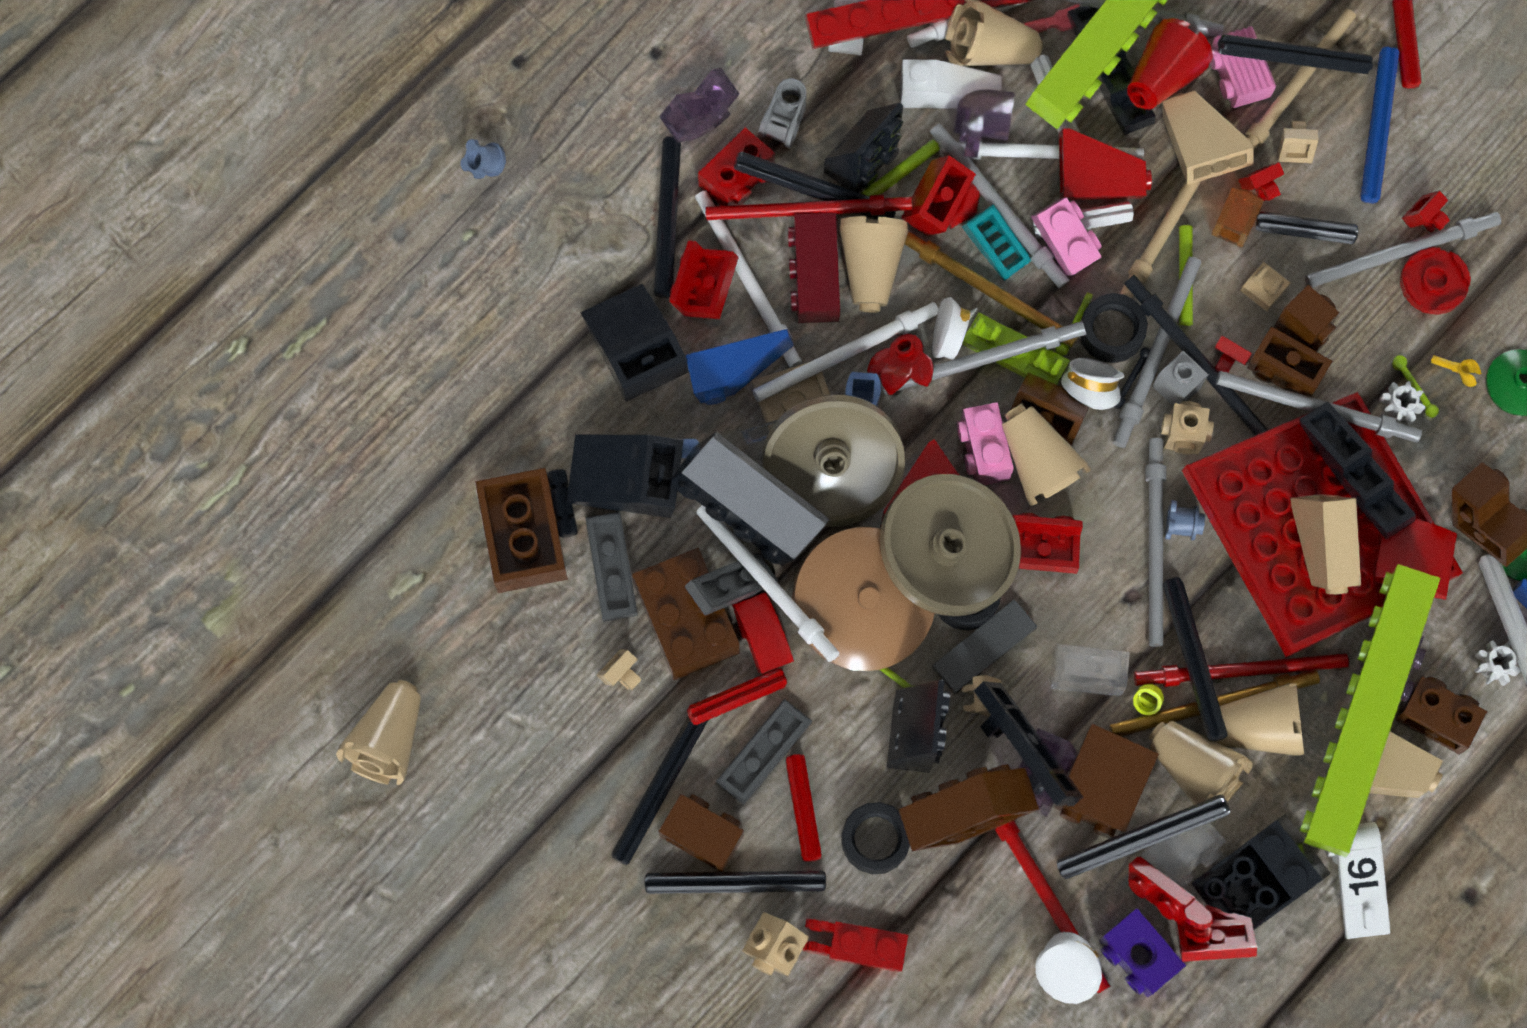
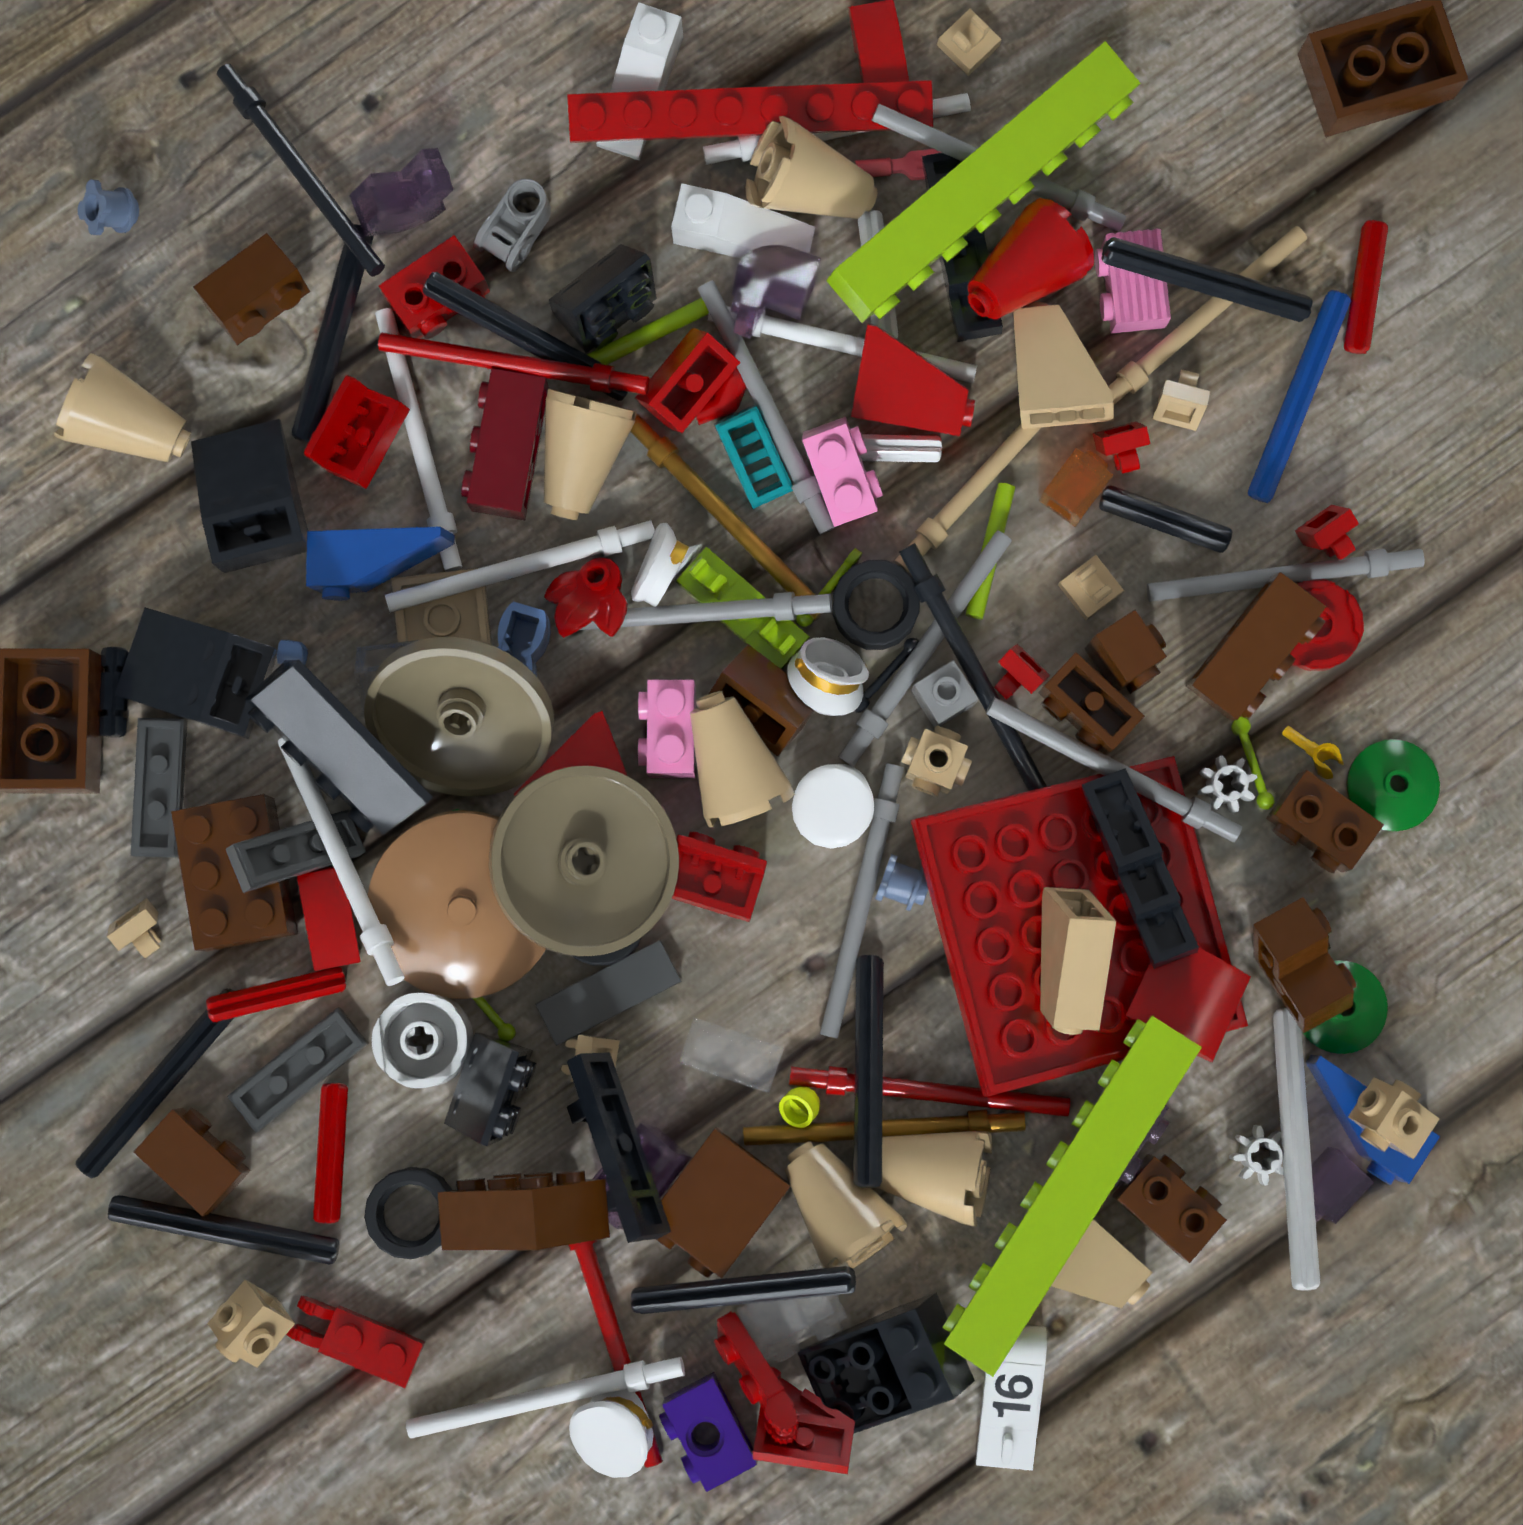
camera: 15 degrees right, 10 degrees up
none -> tan cone [54,353,192,462]
none -> reddish brown brick [193,233,310,346]
none -> black bar [217,64,385,277]
none -> white brick [372,993,473,1088]
none -> white bar [406,1357,685,1438]
none -> white piece [792,764,874,849]
none -> reddish brown brick [1186,572,1326,720]
none -> reddish brown brick [1266,770,1384,874]

